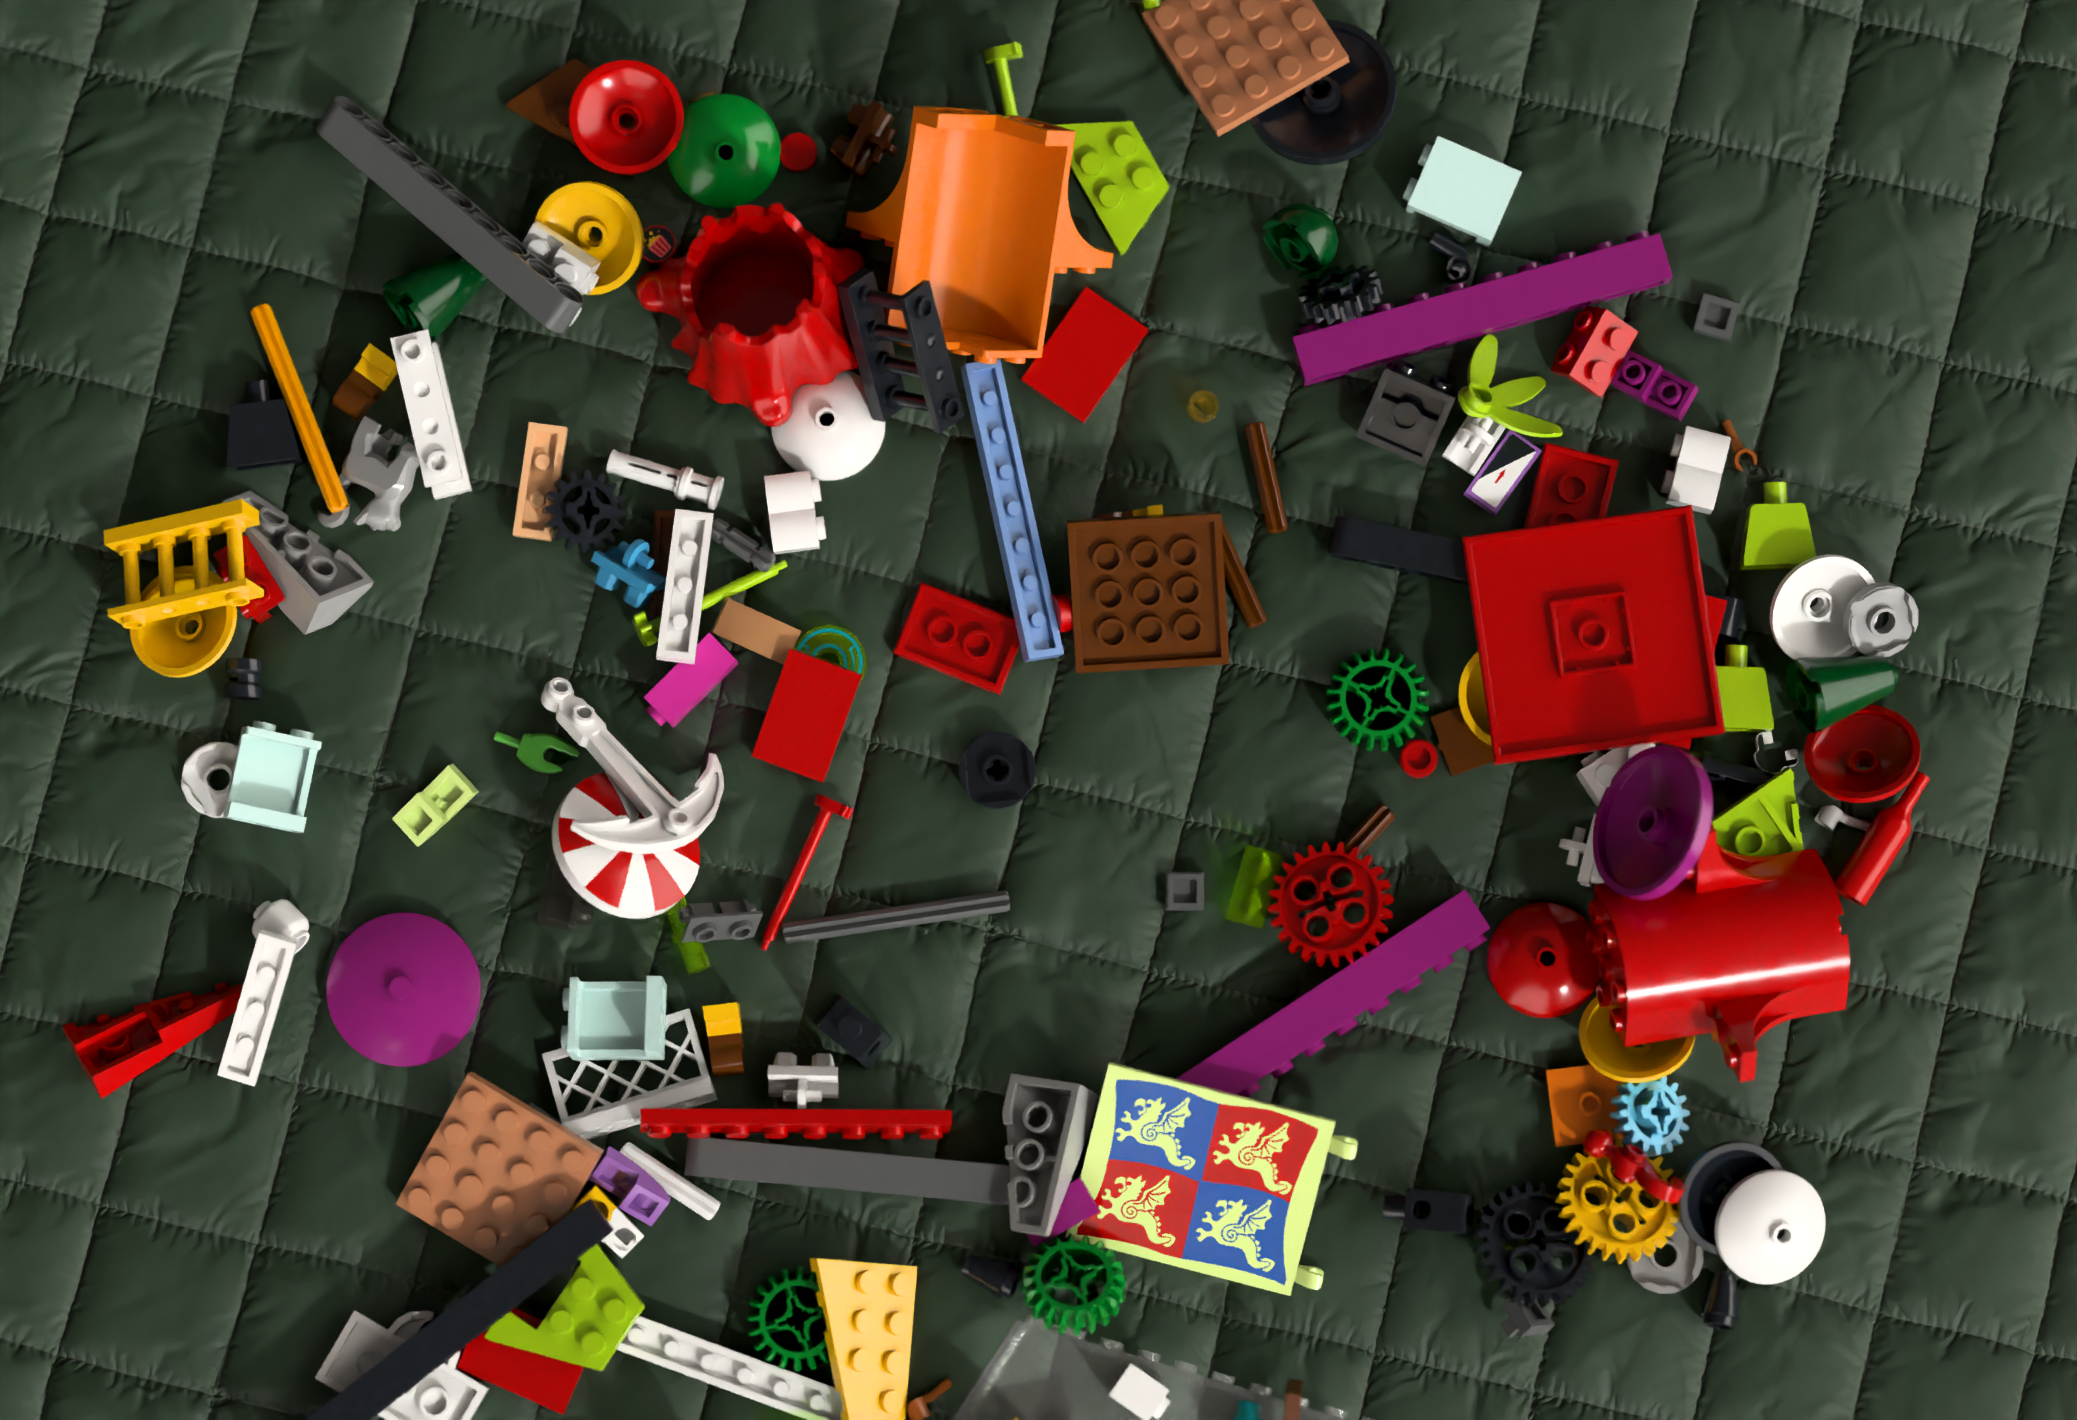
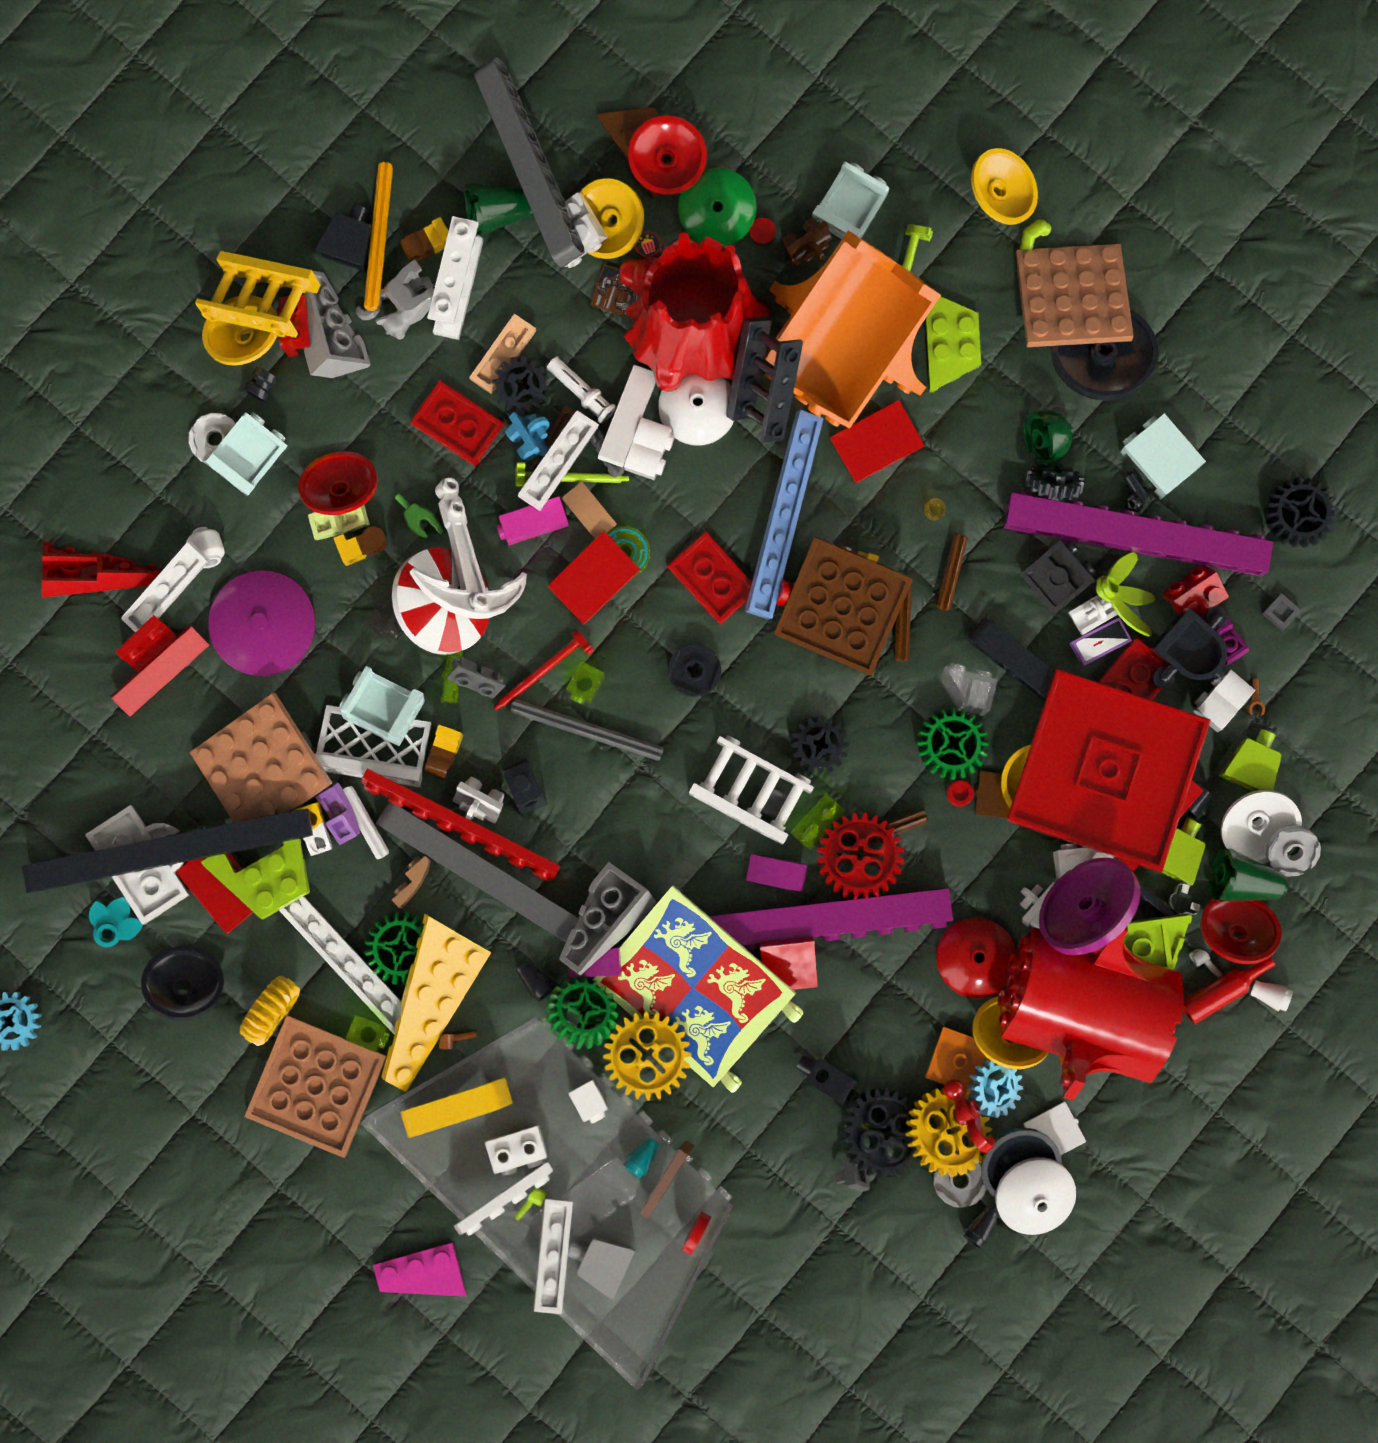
camera: 20 degrees right, 0 degrees up
none -> tile [111,625,209,717]
none -> red bracket [115,615,177,672]
none -> red dish [298,451,378,515]
none -> leg [333,526,388,566]
none -> medium nougat slope [392,856,431,908]
none -> red tile [410,380,505,468]
none -> clear neon green brick [566,661,605,705]
none -> piece [590,264,638,318]
none -> white tile [598,365,656,467]
none -> yellow gear [603,1011,691,1101]
none -> white fence [689,735,814,845]
none -> magenta slope [746,854,808,891]
none -> tile [759,936,818,990]
none -> black gear [791,716,849,775]
none -> light aqua panel [812,162,889,239]
none -> clear slope [938,663,998,716]
none -> white piece [1023,1102,1086,1155]
none -> black piece [1149,606,1228,688]
none -> white cone [1250,980,1293,1011]
none -> black gear [1265,477,1338,549]

